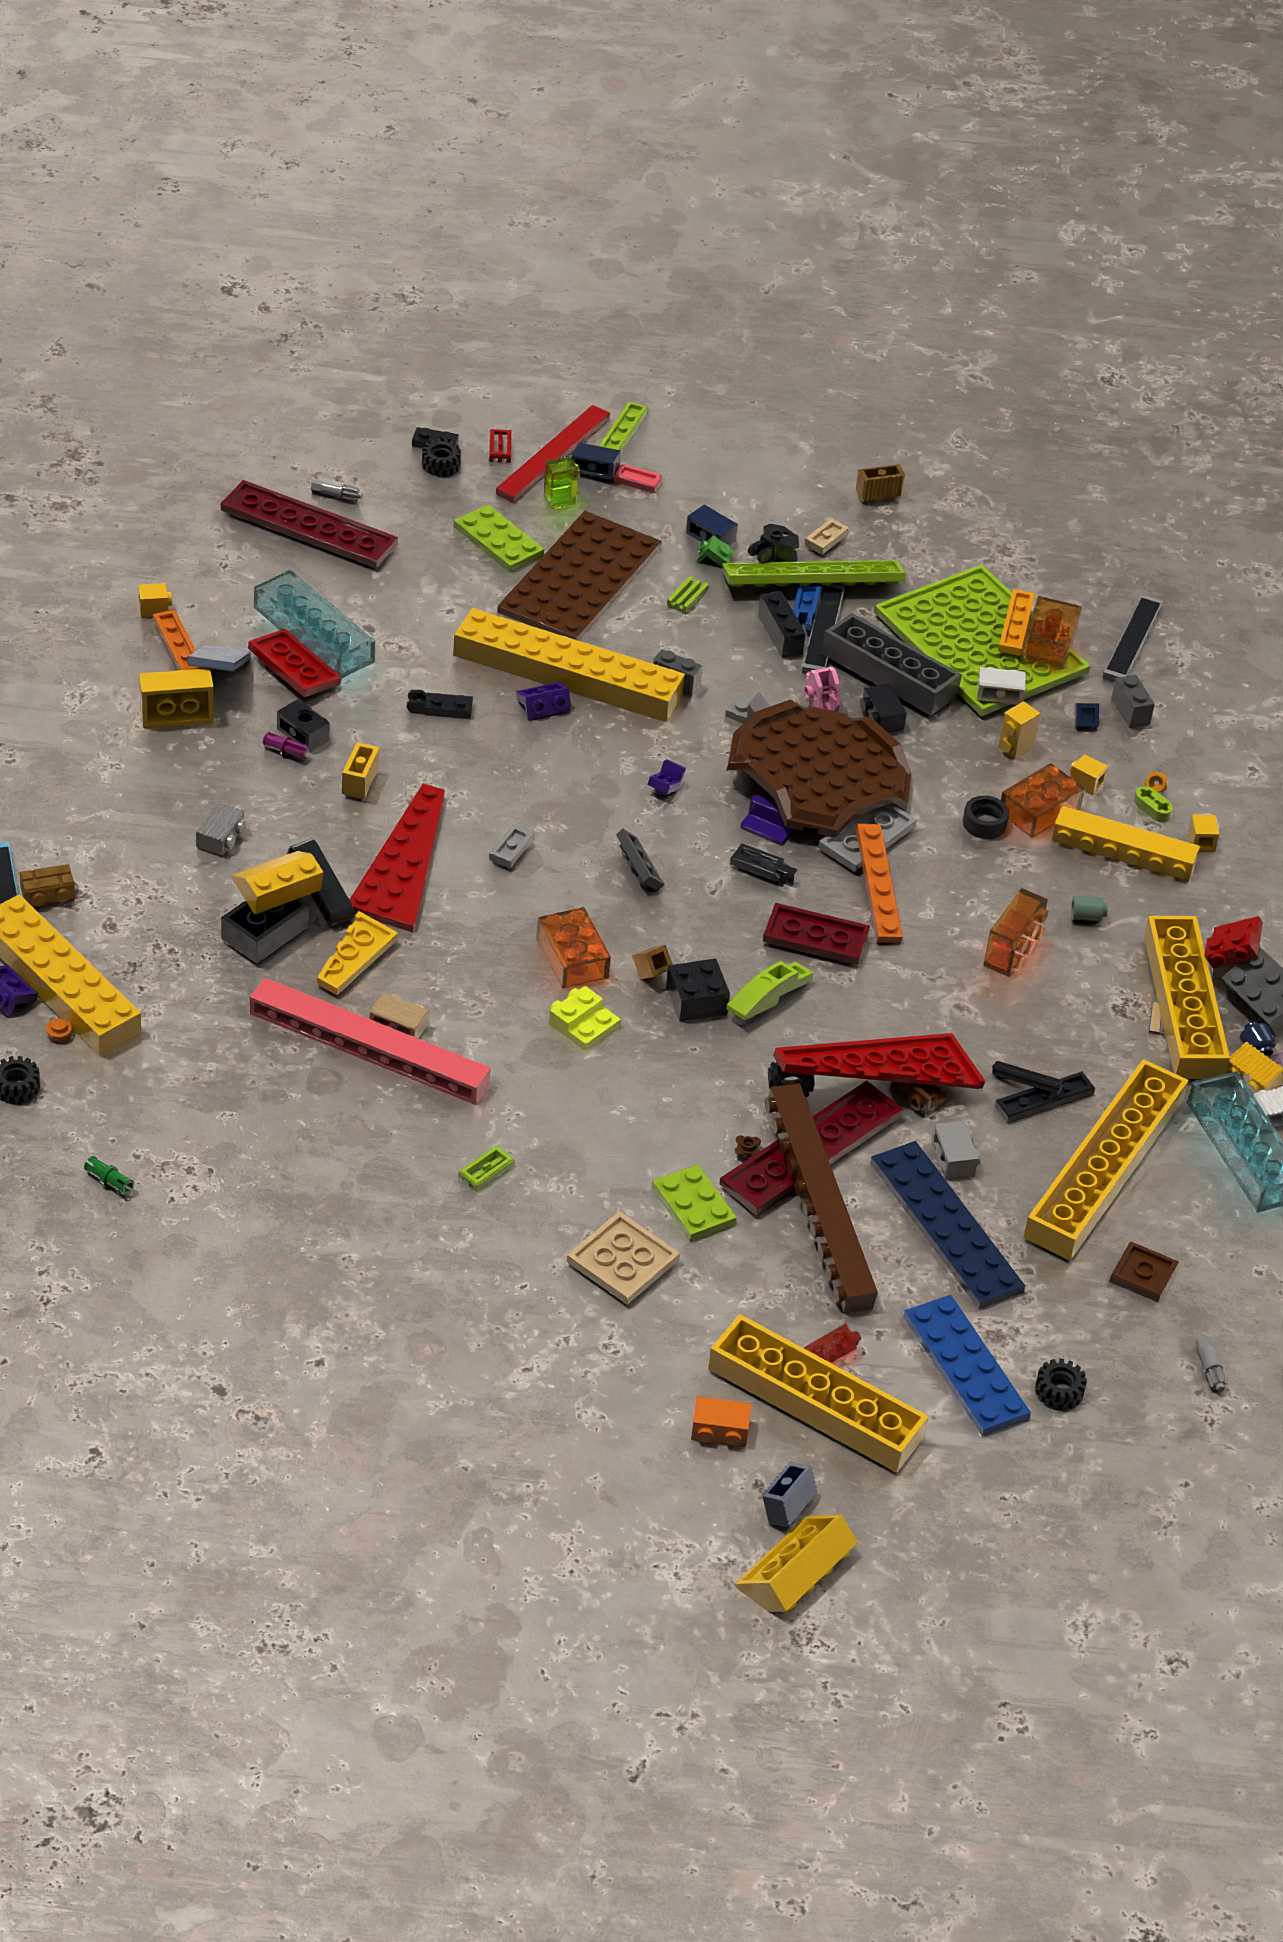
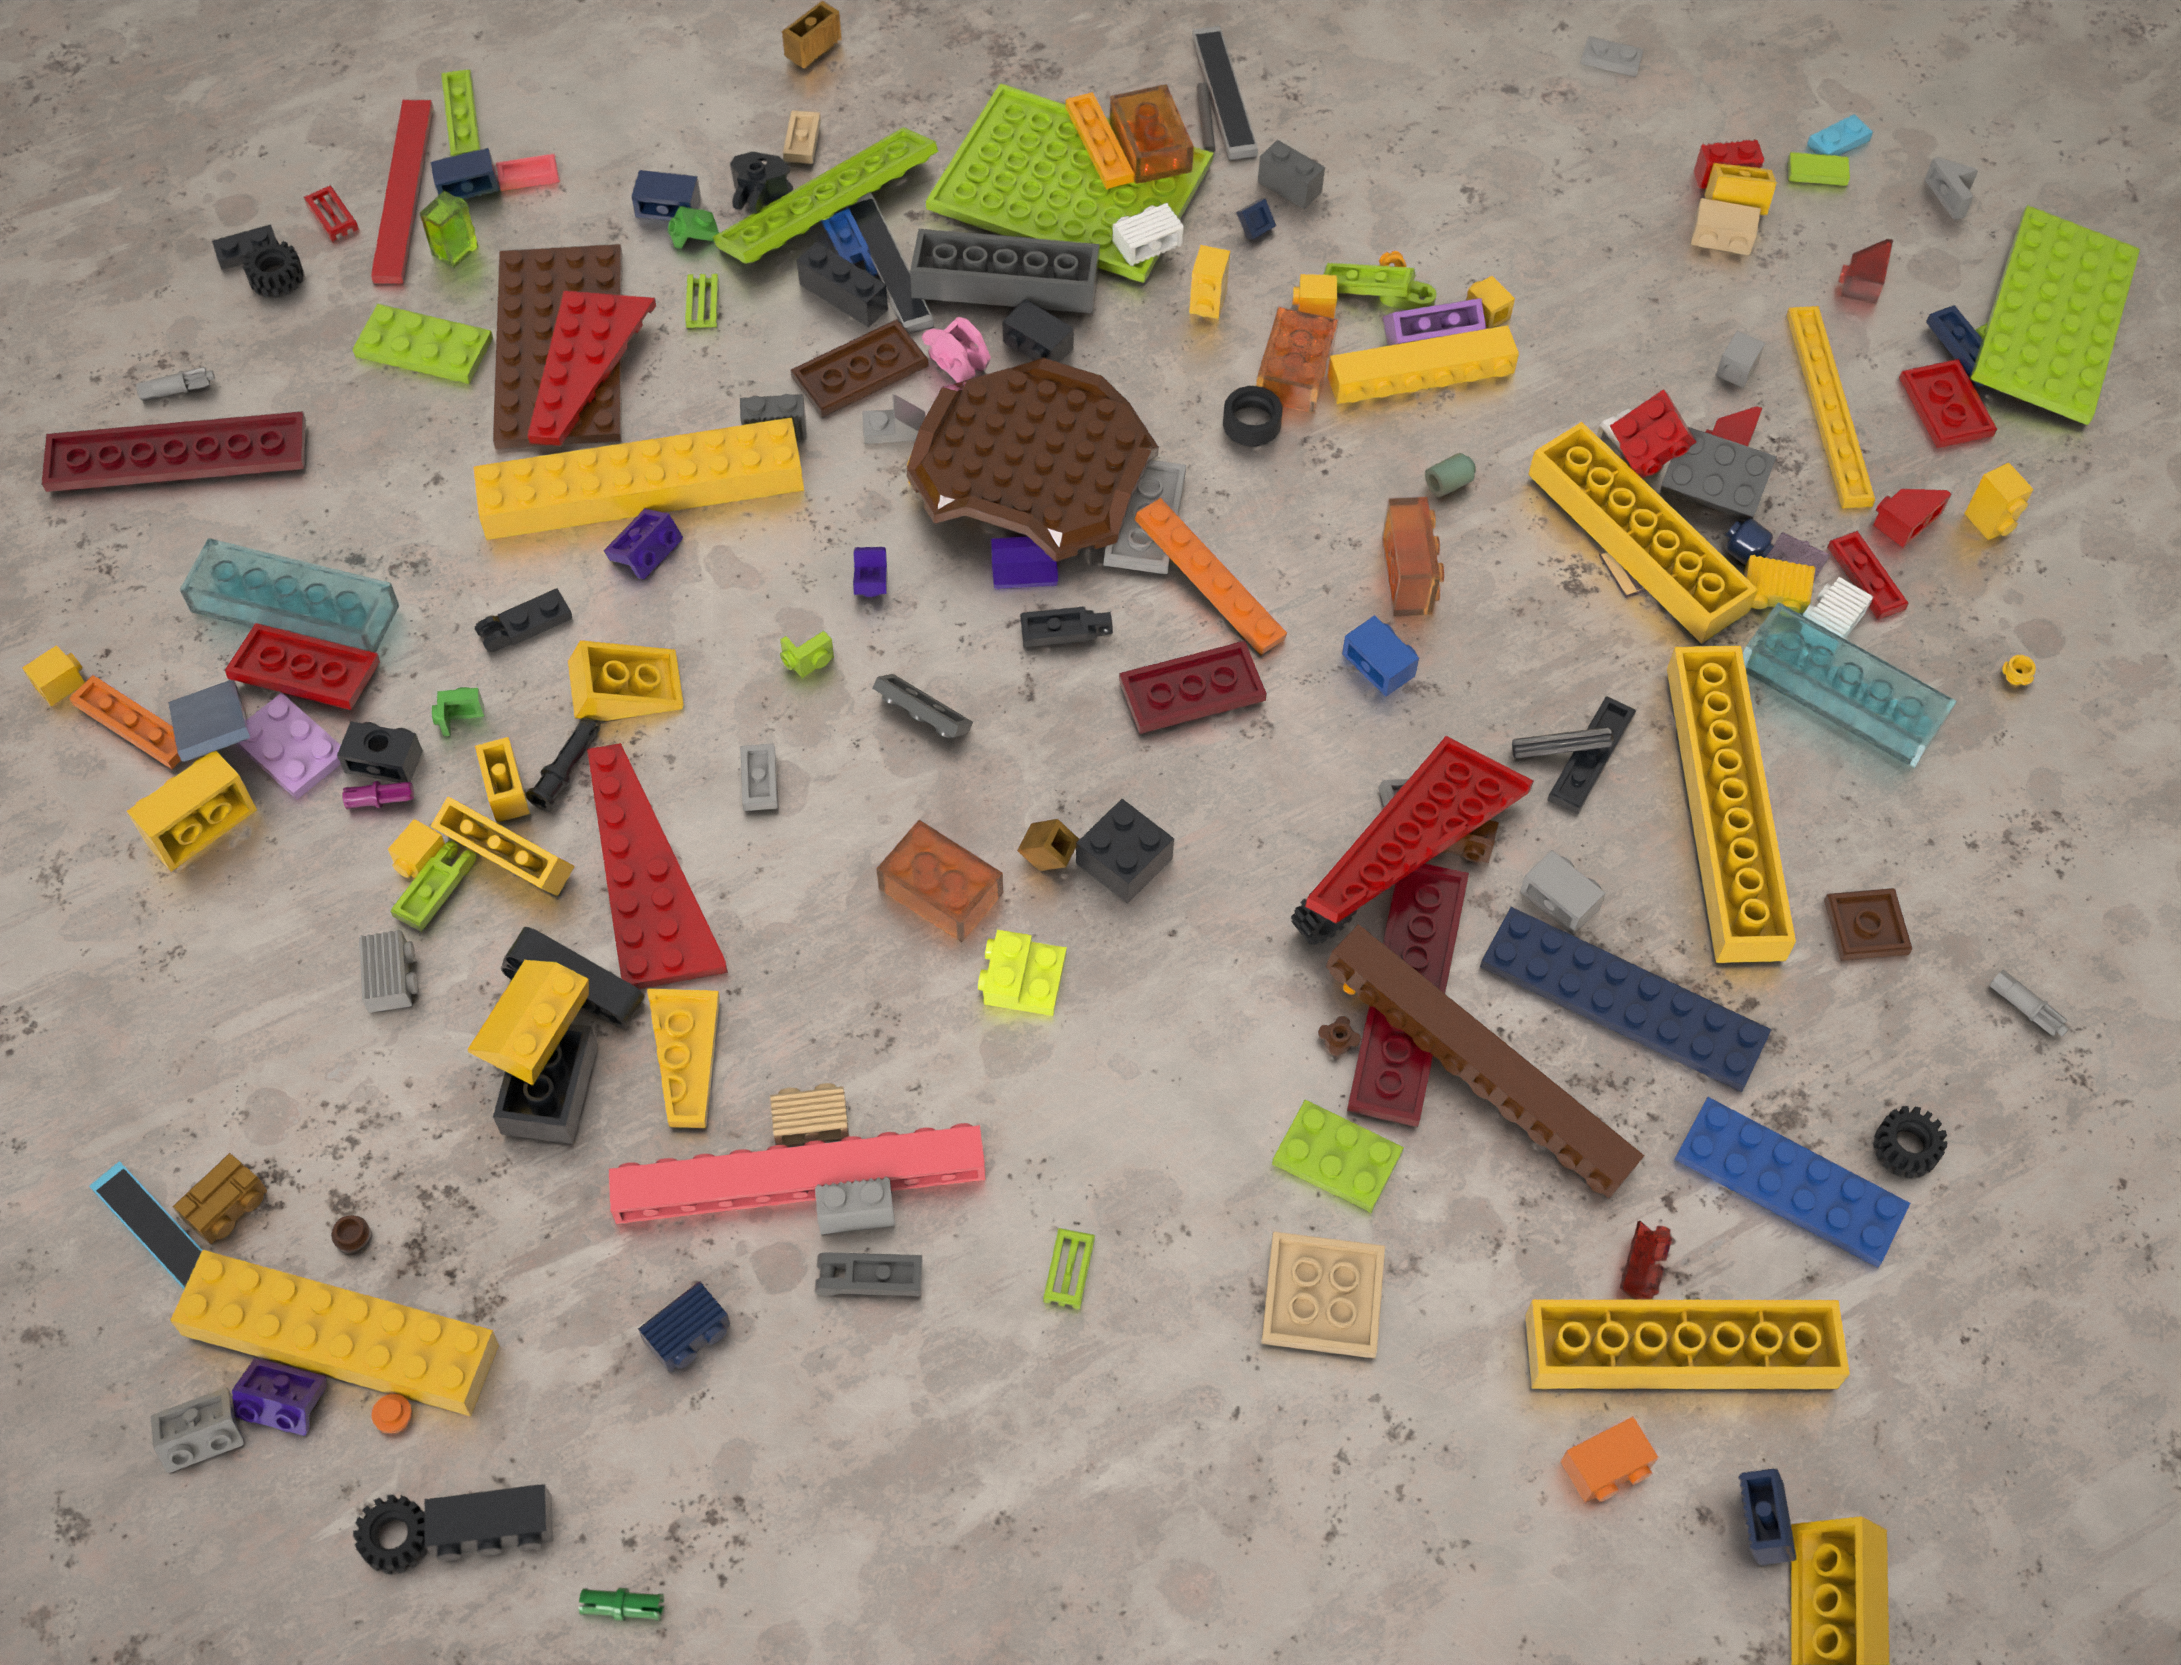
camera: 30 degrees left, 15 degrees up
lime slope [726,961,814,1020] -> none
none -> lavender plate [236,693,341,800]
none -> reddish brown plate [331,1215,371,1253]
none -> yellow brick [388,819,445,878]
none -> lime hinge [390,841,476,932]
none -> black brick [424,1484,553,1561]
none -> yellow brick [430,796,575,896]
none -> bright green bracket [432,687,484,736]
none -> black pin [525,717,600,811]
none -> red wing [527,291,656,446]
none -> yellow slope [568,640,684,721]
none -> dark blue brick [638,1281,730,1372]
none -> lime bracket [780,631,834,678]
none -> reddish brown tile [791,319,929,418]
none -> light grey brick [815,1176,895,1234]
none -> dark grey plate [815,1252,923,1296]
none -> dark grey bar [1196,82,1216,153]
none -> lime tile [1323,263,1416,297]
none -> blue brick [1342,615,1419,697]
none -> medium lavender brick [1383,298,1486,346]

